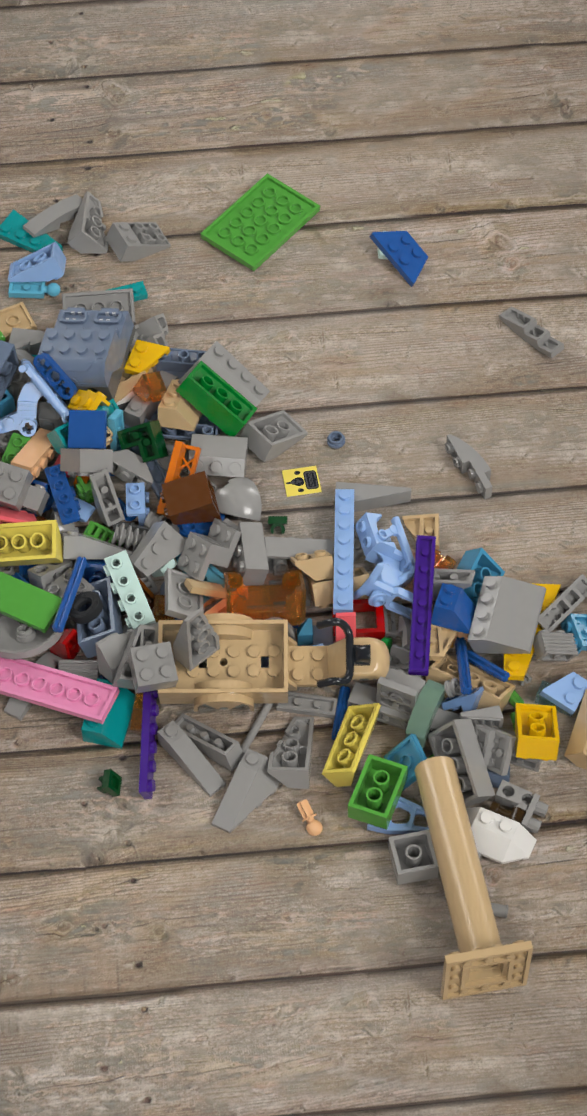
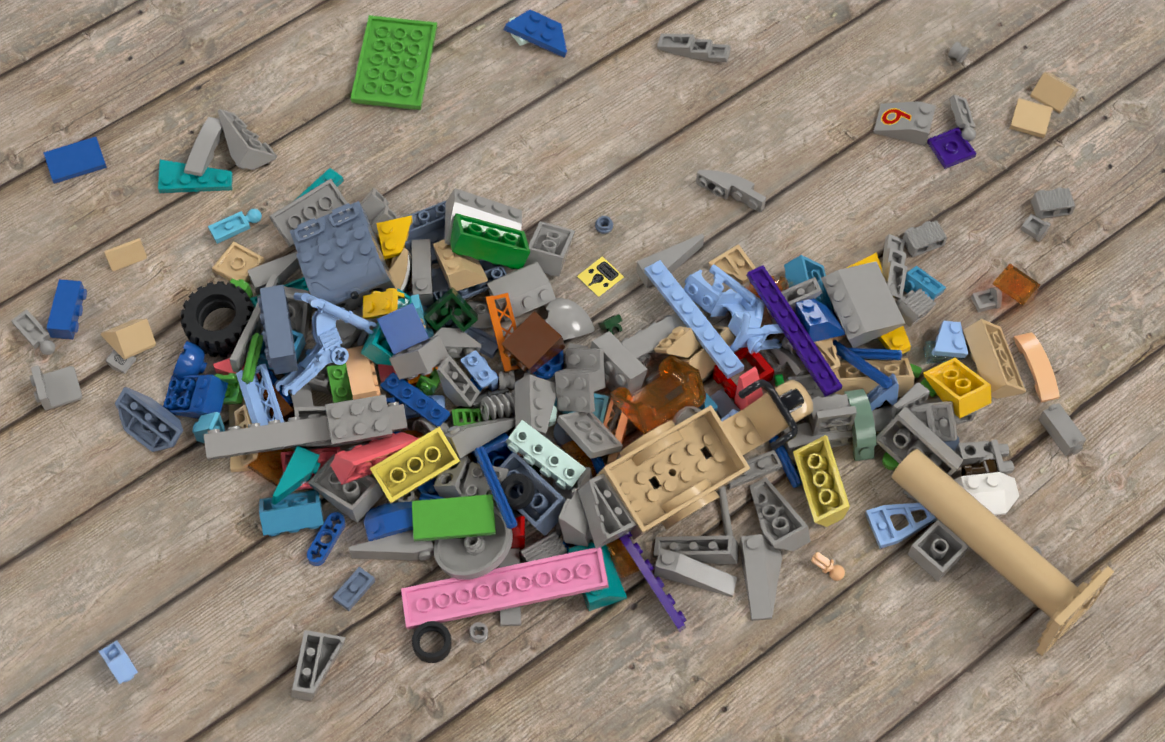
camera: 35 degrees left, 5 degrees up
light blue slope [8,242,67,282] -> none
blue beam [33,353,77,400] -> none
dark green tile [97,769,122,797] -> none
light grey slope [106,222,171,262] -> none
light grey brick [128,641,178,694] -> none
clear orange slope [133,371,167,402] -> none
light grey wedge [173,609,220,671] -> none
tan tile [184,578,227,599] -> none
bright green brick [348,754,408,830] -> none
dark azure tile [383,734,427,791] -> none
light grey bush [444,678,462,698] -> none

